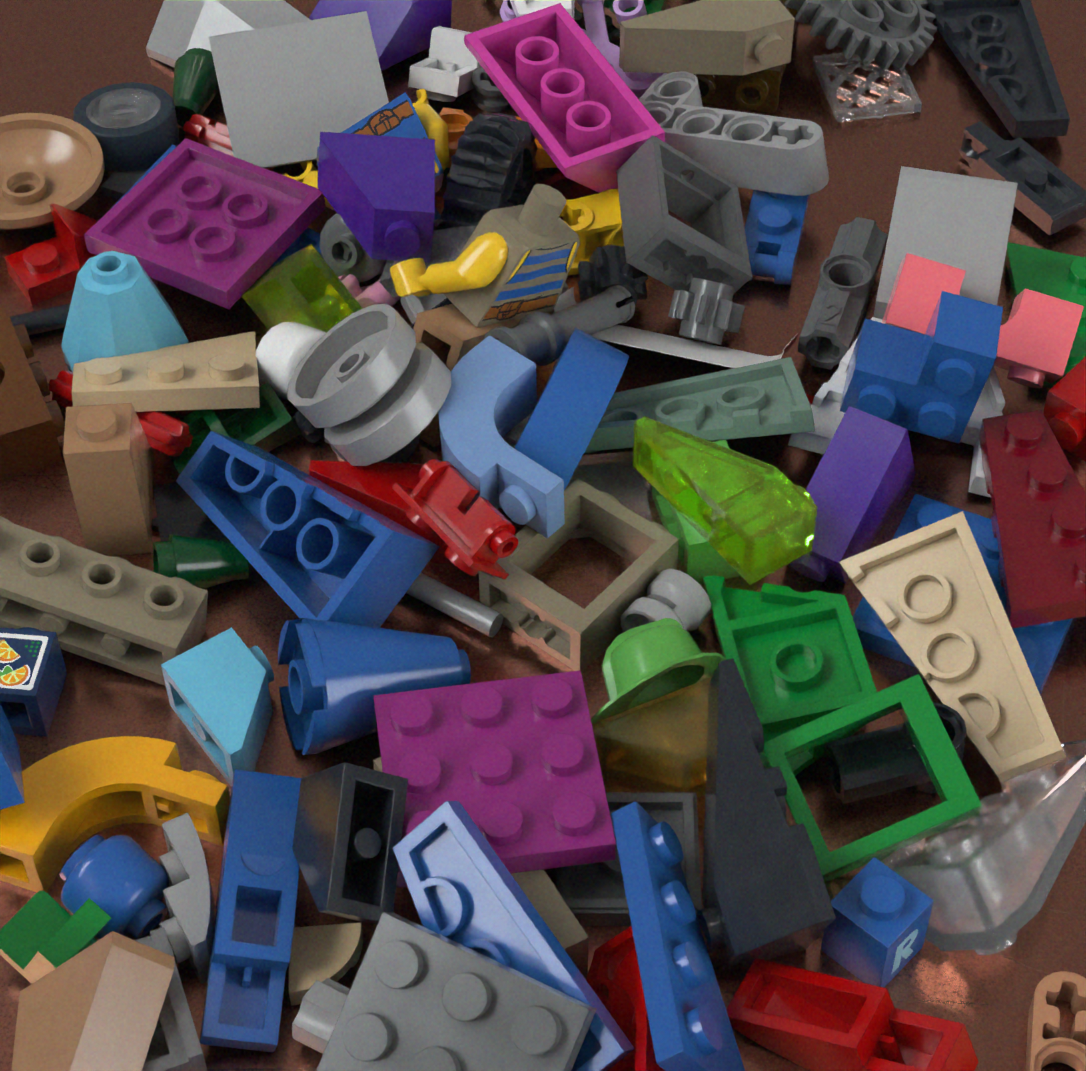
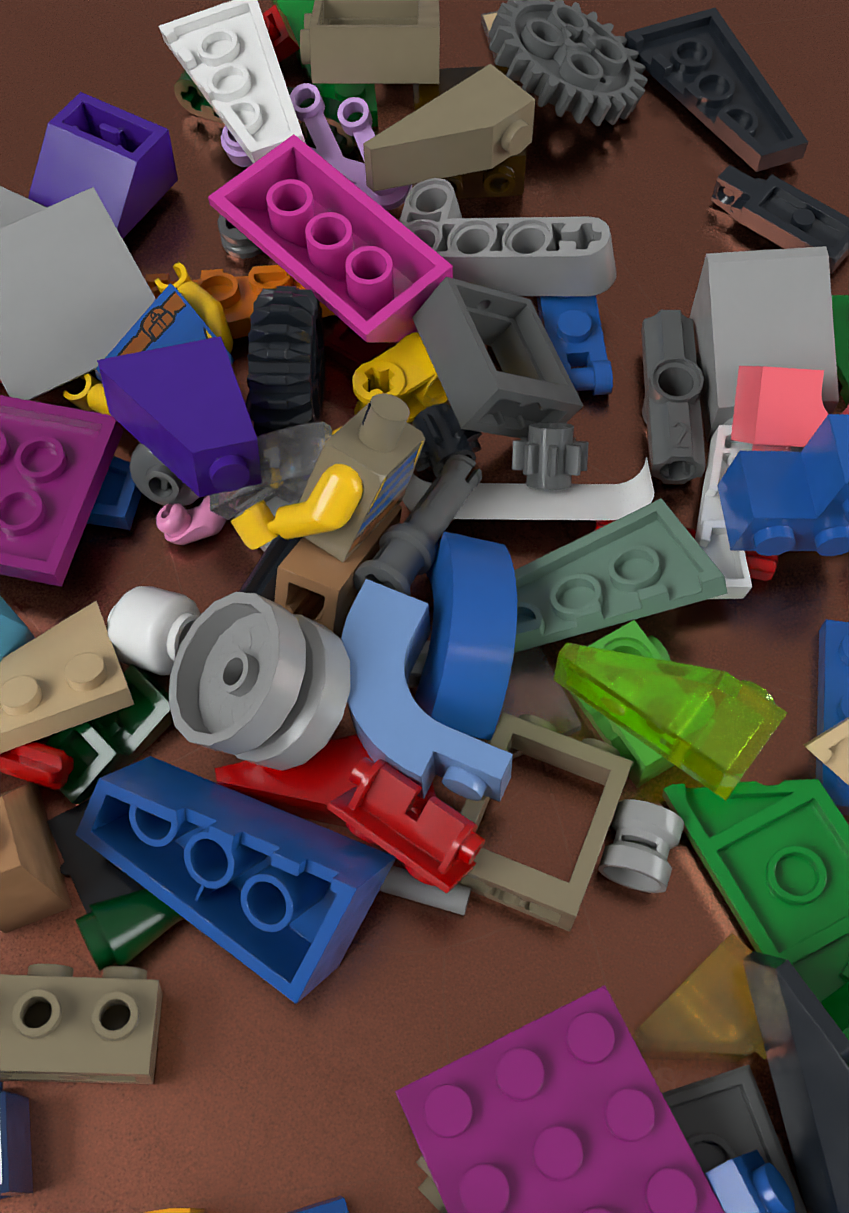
camera: 15 degrees left, 15 degrees up
medium azure slope [161,627,274,787] -> none
clear neon green slope [242,244,363,333] -> none
blue cone [278,618,471,755] -> none
white bracket [408,26,480,102] -> none
bright green piece [591,618,726,739] -> none
dark purple slope [781,406,916,584] -> none
clear window [813,53,922,122] -> none

